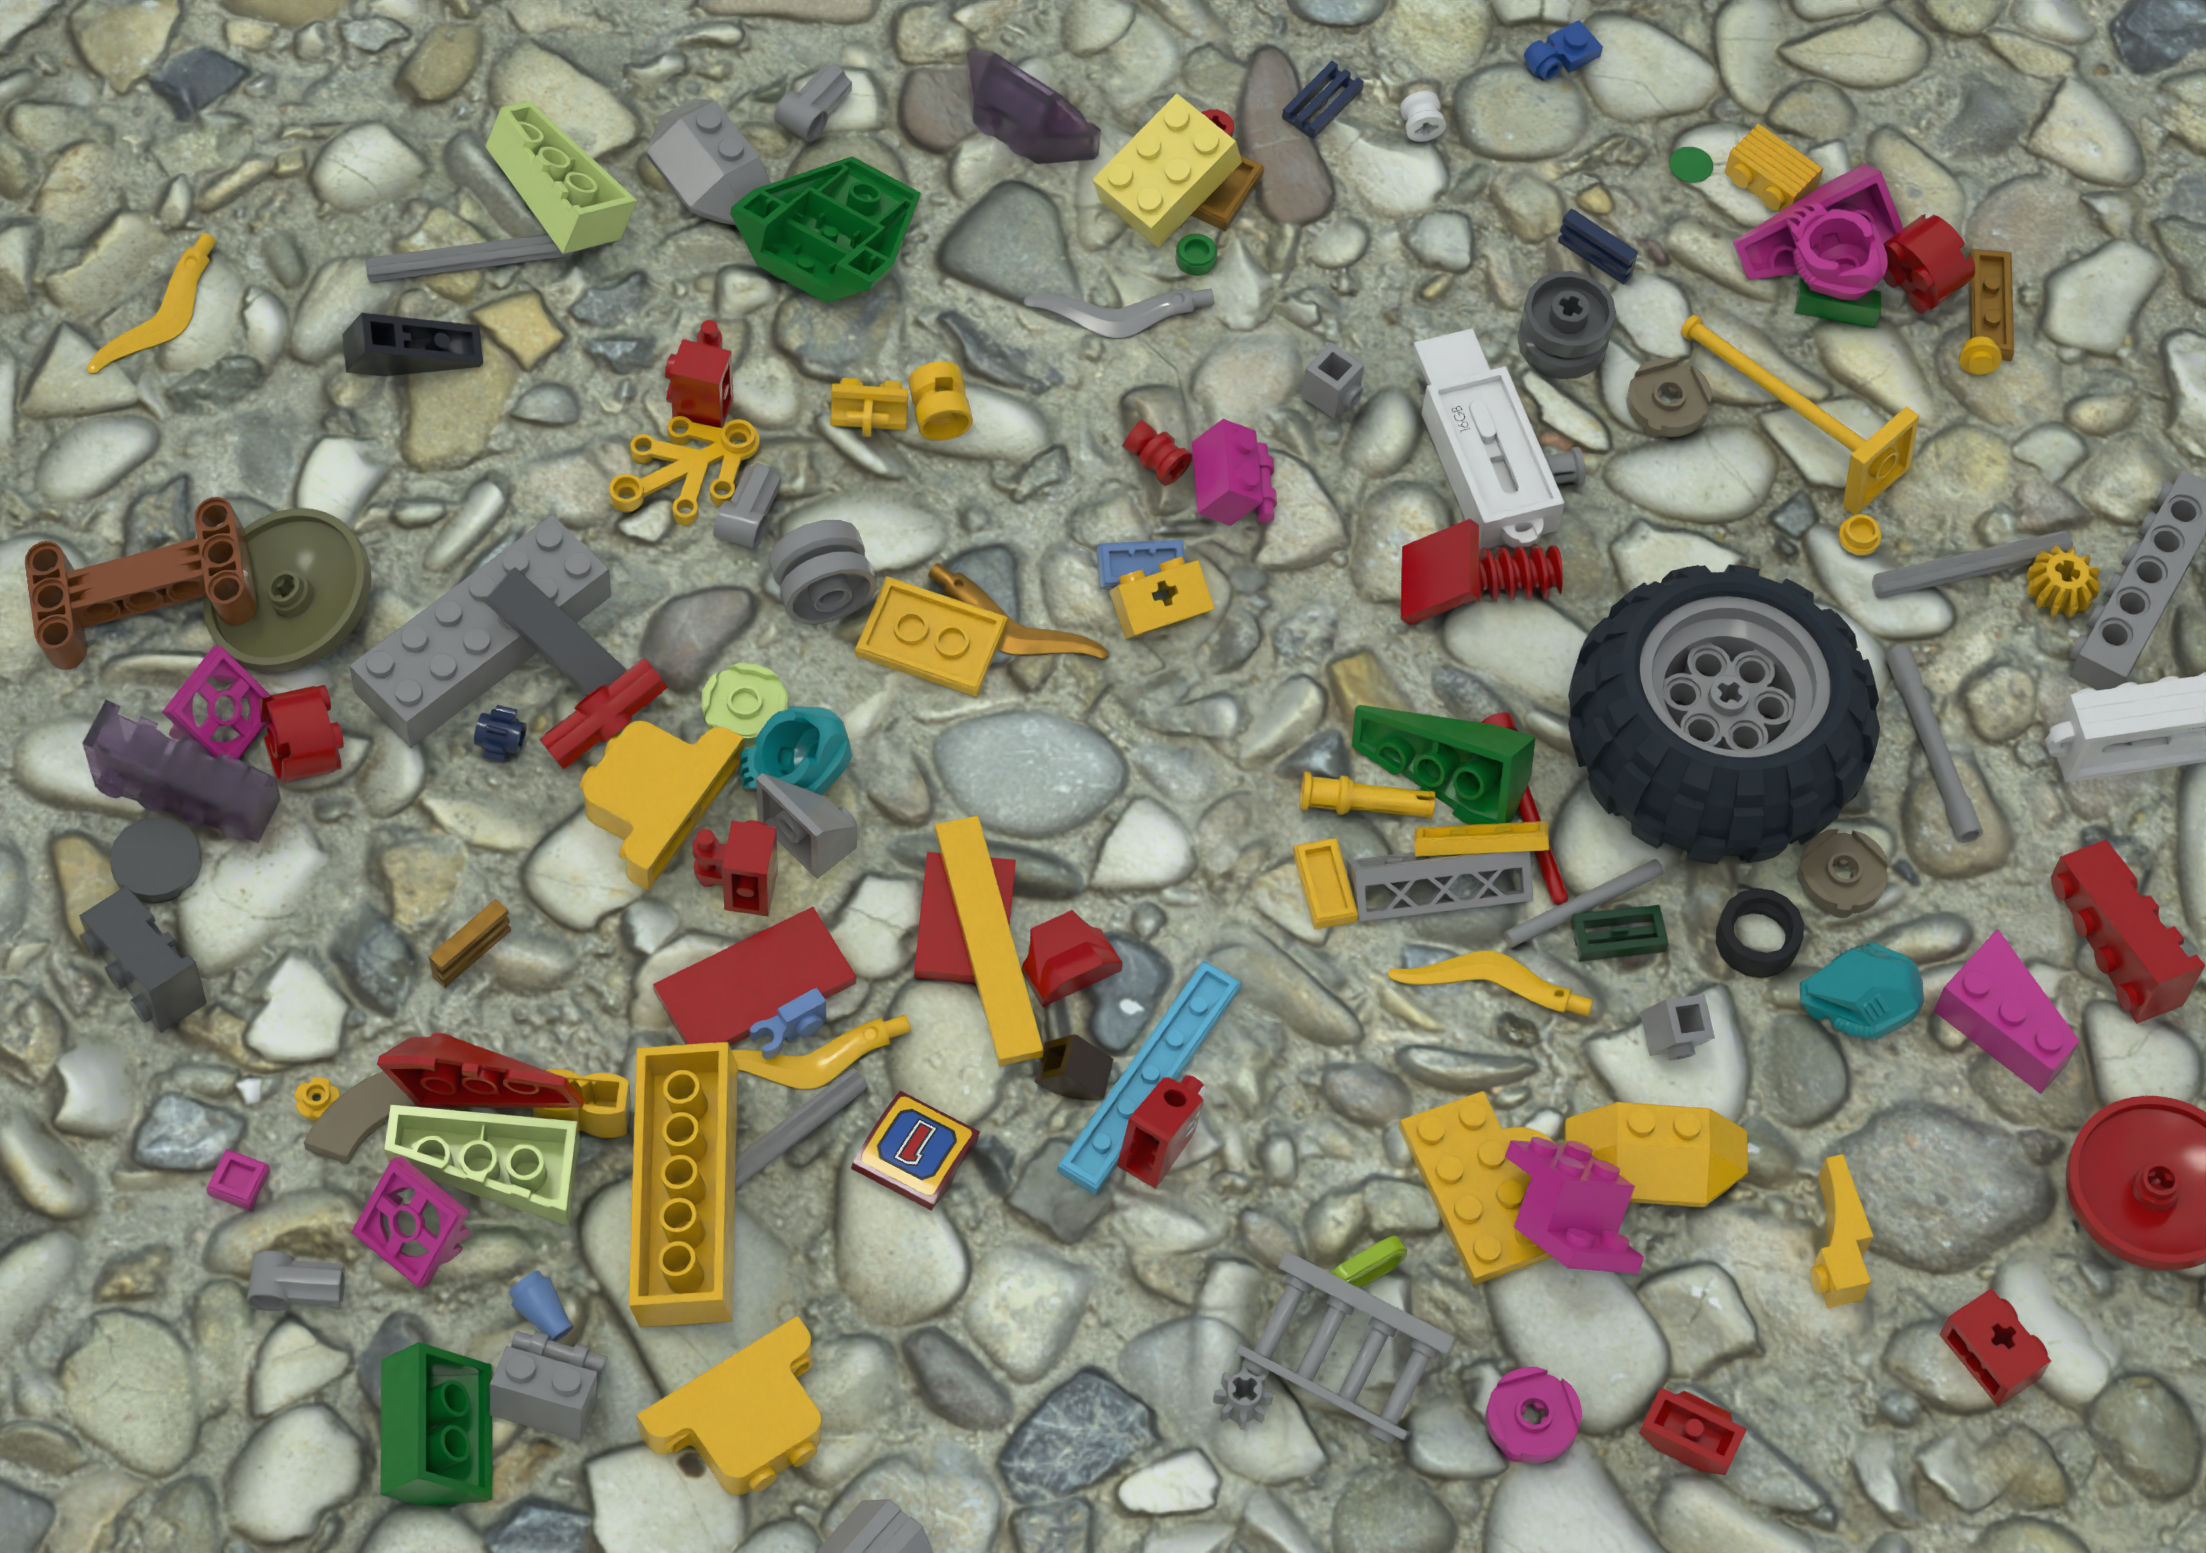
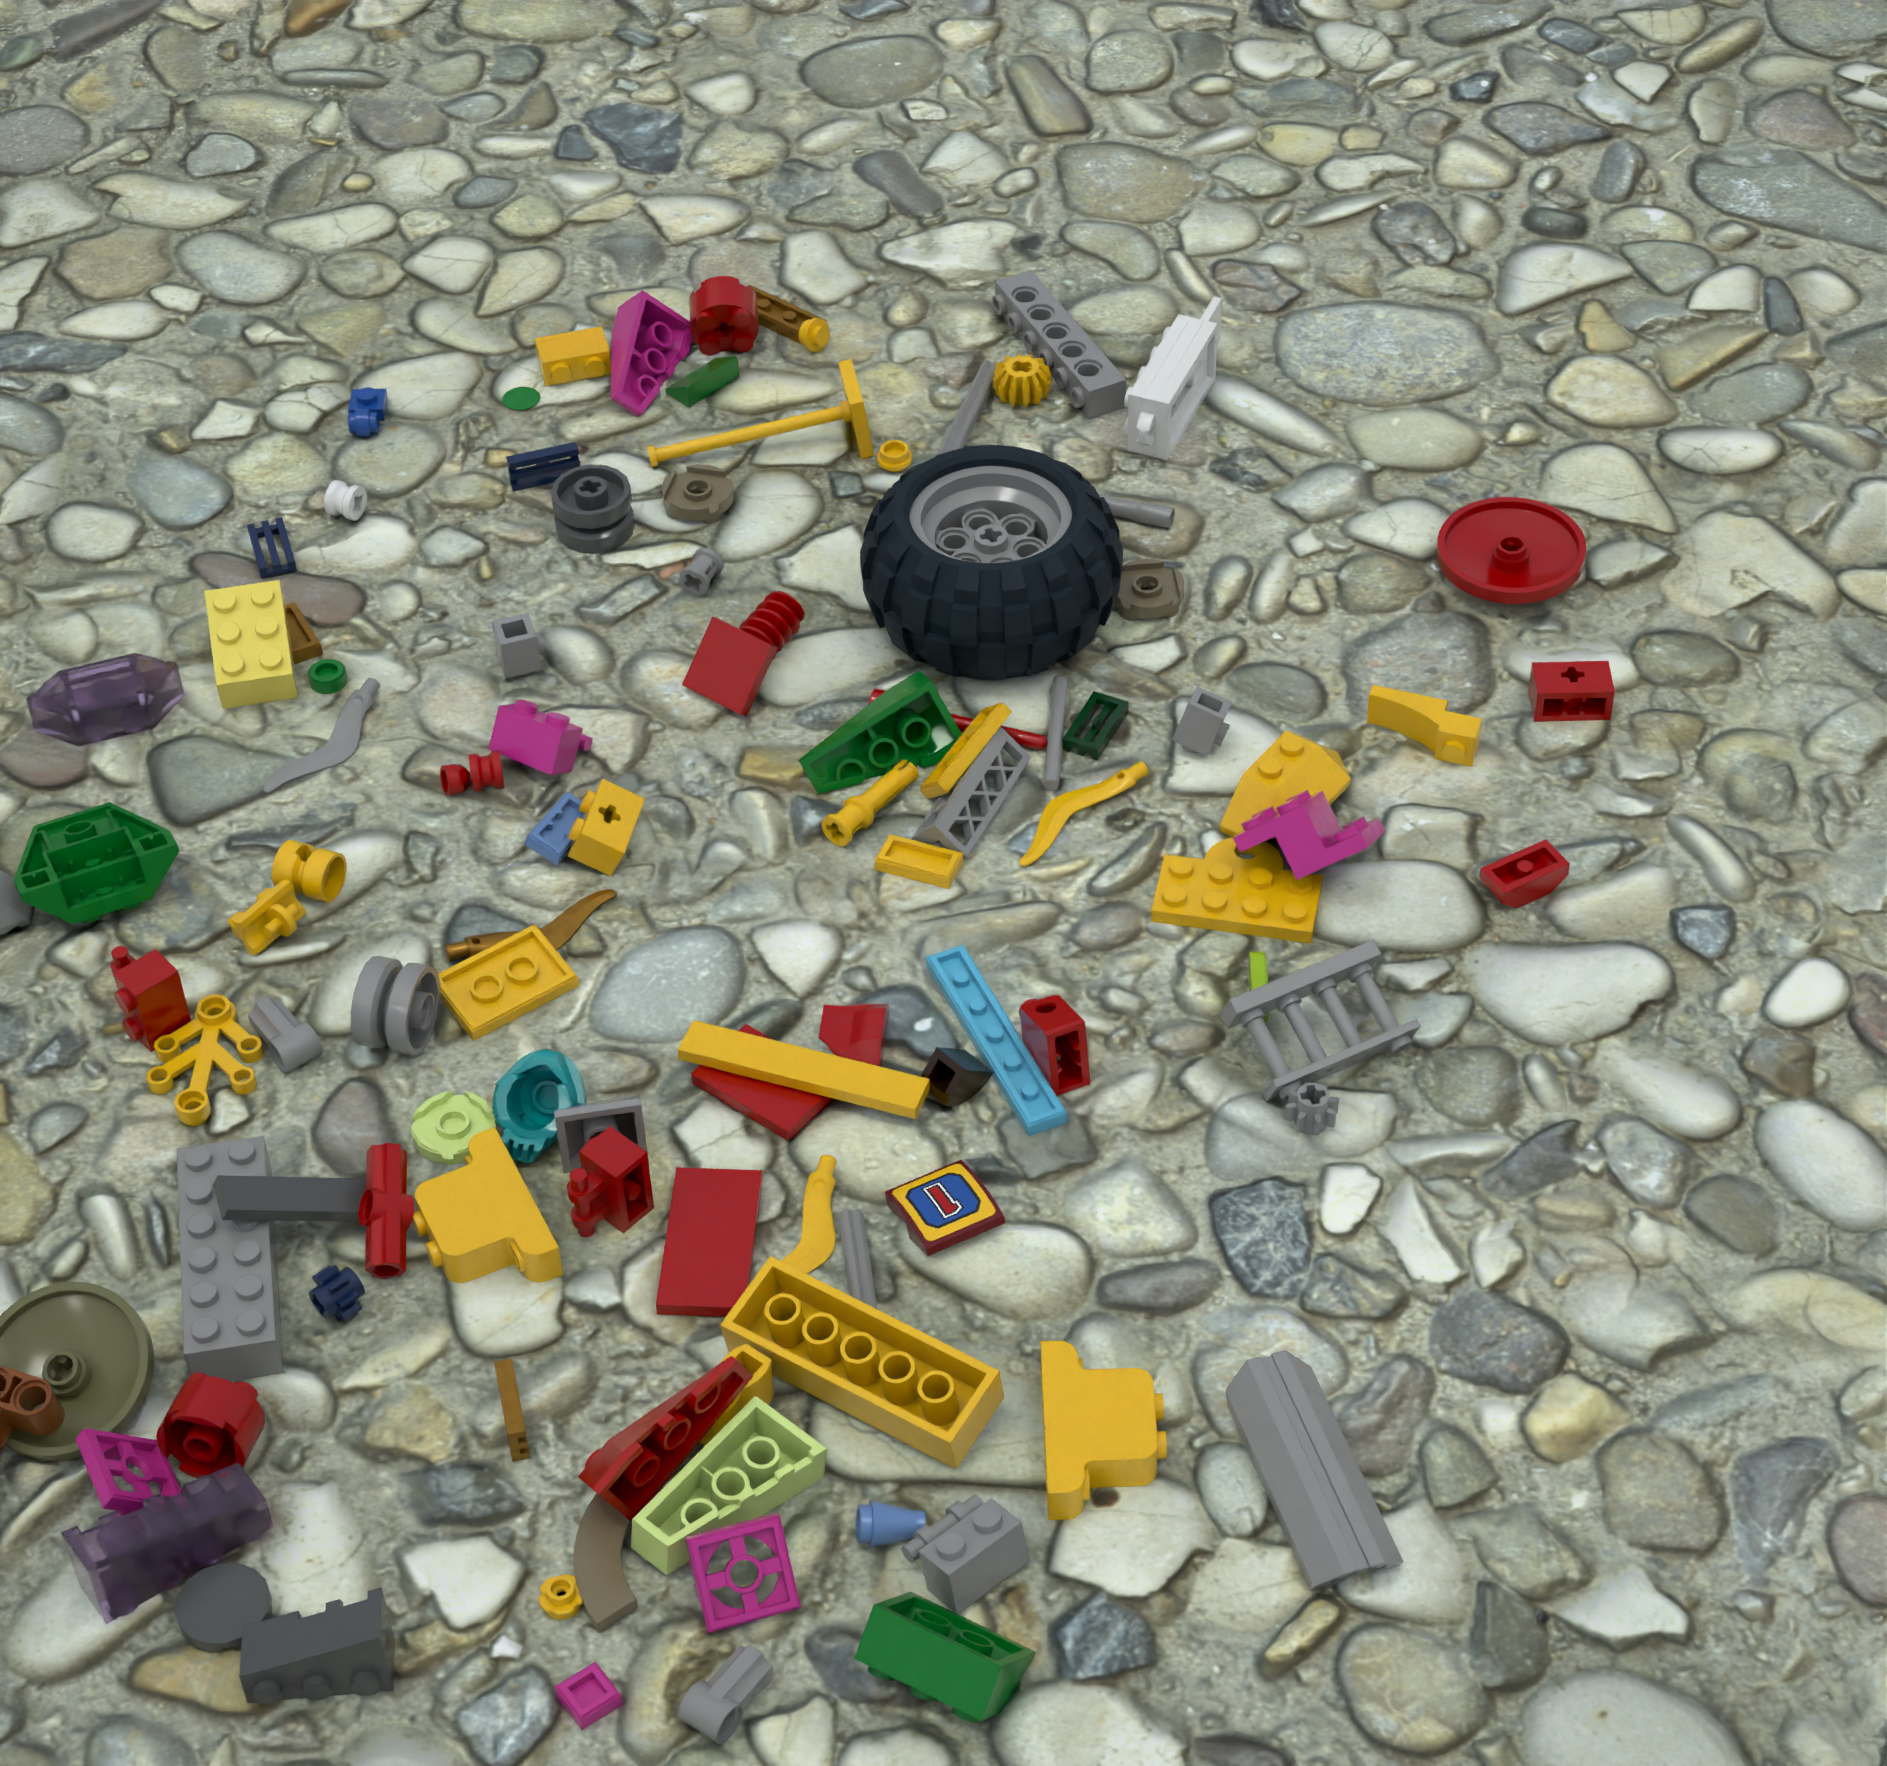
camera: 50 degrees left, 15 degrees down
medium blue plate [750,987,826,1059] -> none
white piece [1413,328,1565,550] -> none
dark pink plate [1485,1367,1582,1463] -> none
black tyre [1715,888,1804,978] -> none
dark pink helmet [1786,202,1888,300] -> none
teal helmet [1800,941,1924,1040] -> none
dark pink wedge [1933,929,2080,1094] -> none
red wedge [2050,839,2205,1024] -> none

